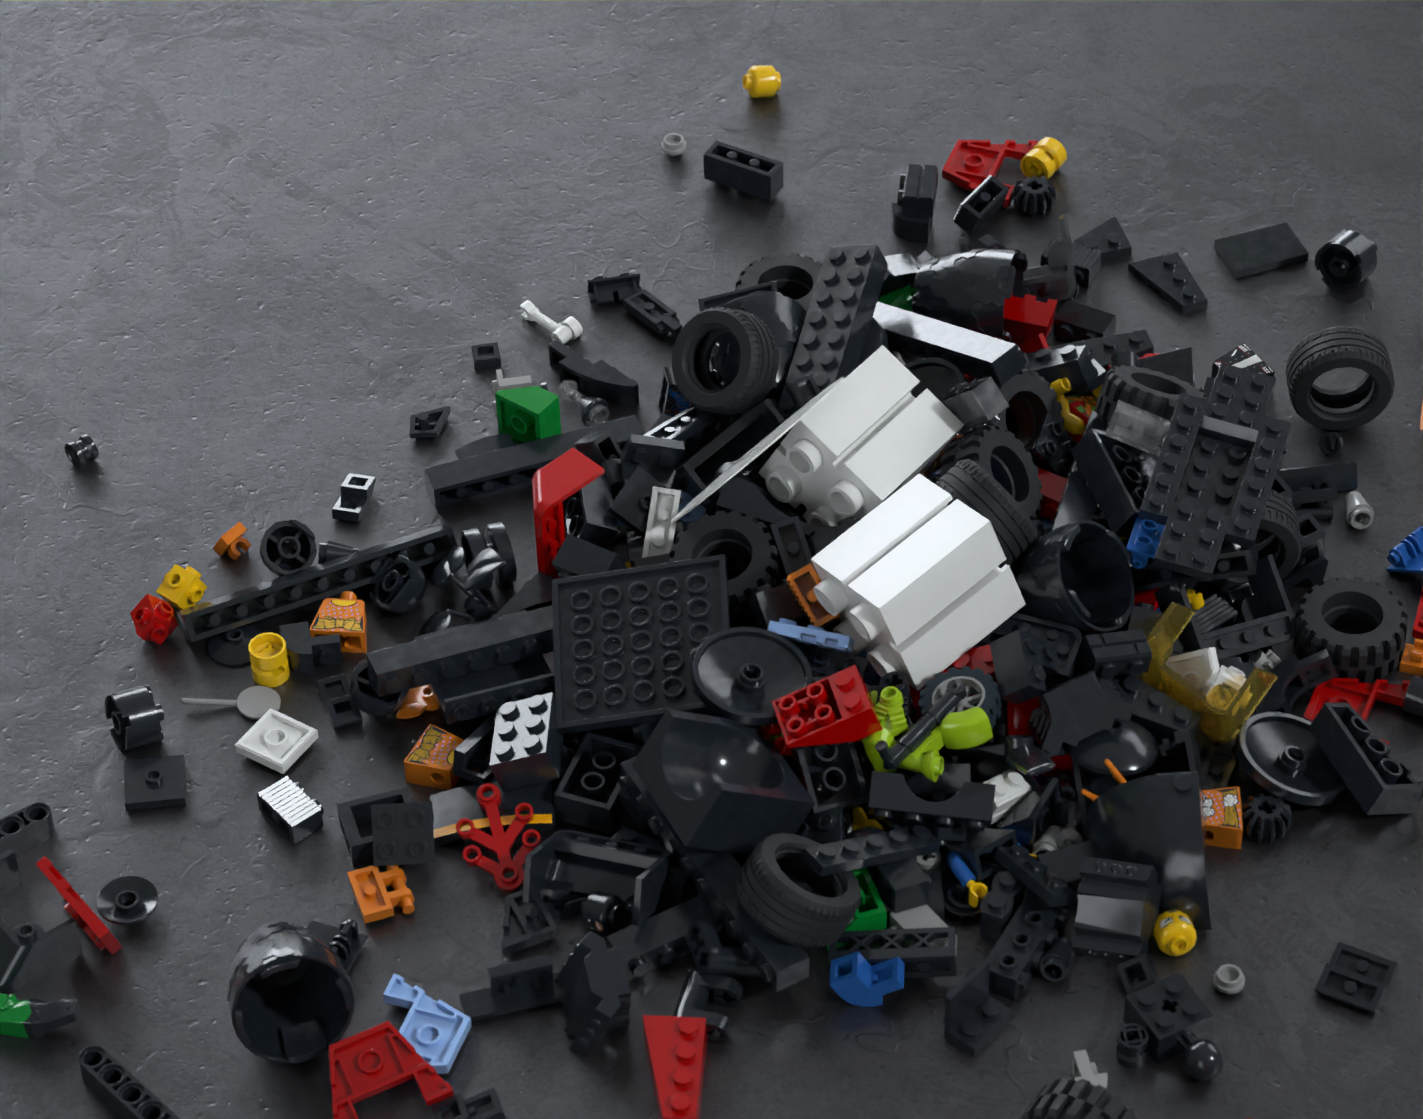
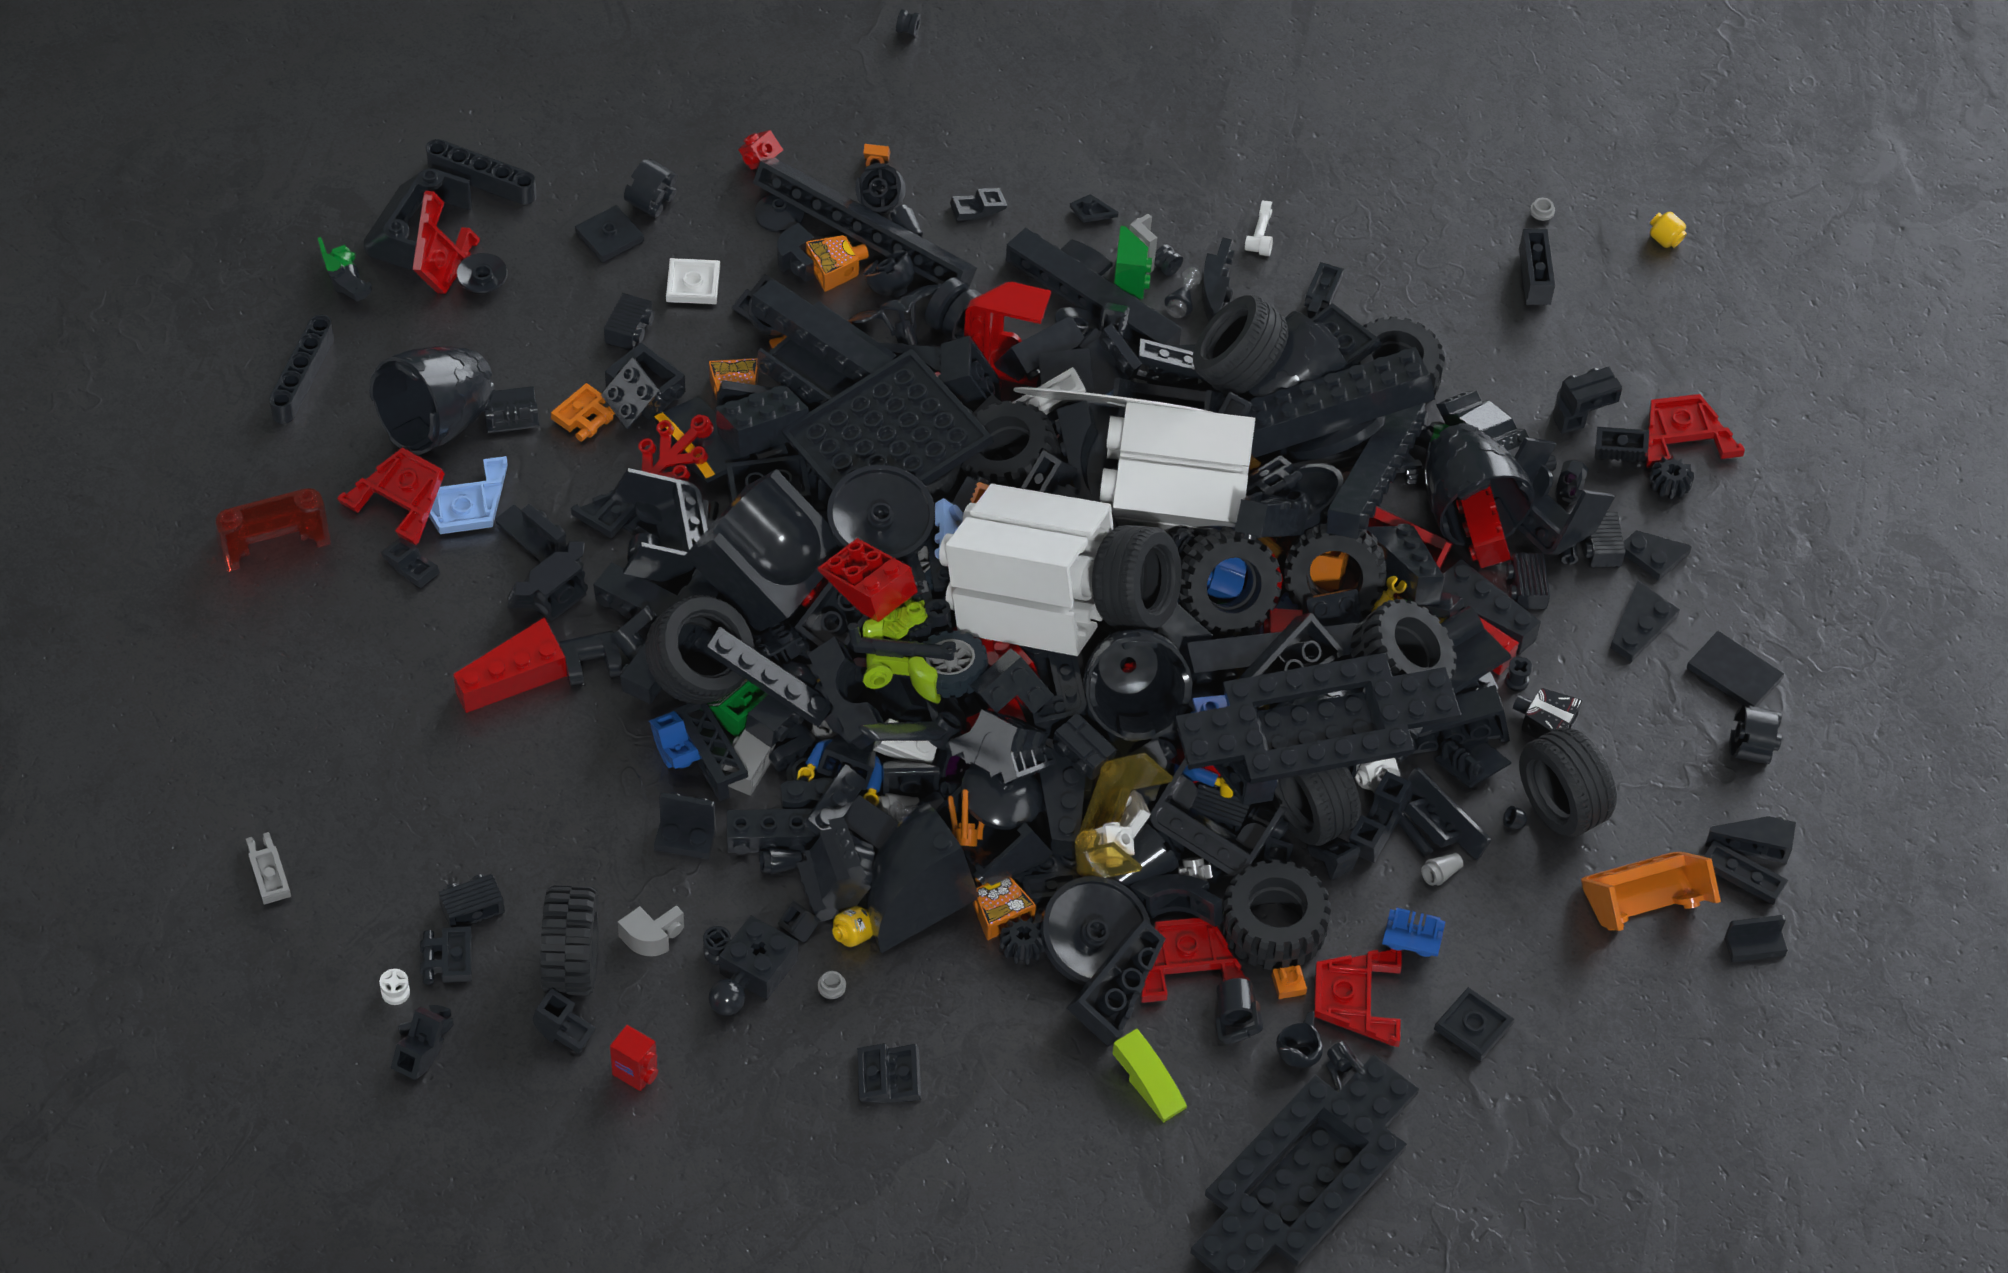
camera: 55 degrees right, 10 degrees up
yellow brick [156,564,207,610] -> none
light grey piece [181,686,281,720] -> none
yellow wheel [248,632,290,688] -> none
black tile [471,342,501,370] -> none
black hinge [587,273,642,305] -> none
yellow wheel [1020,137,1067,180] -> none
clear brick [1105,400,1171,457] -> none

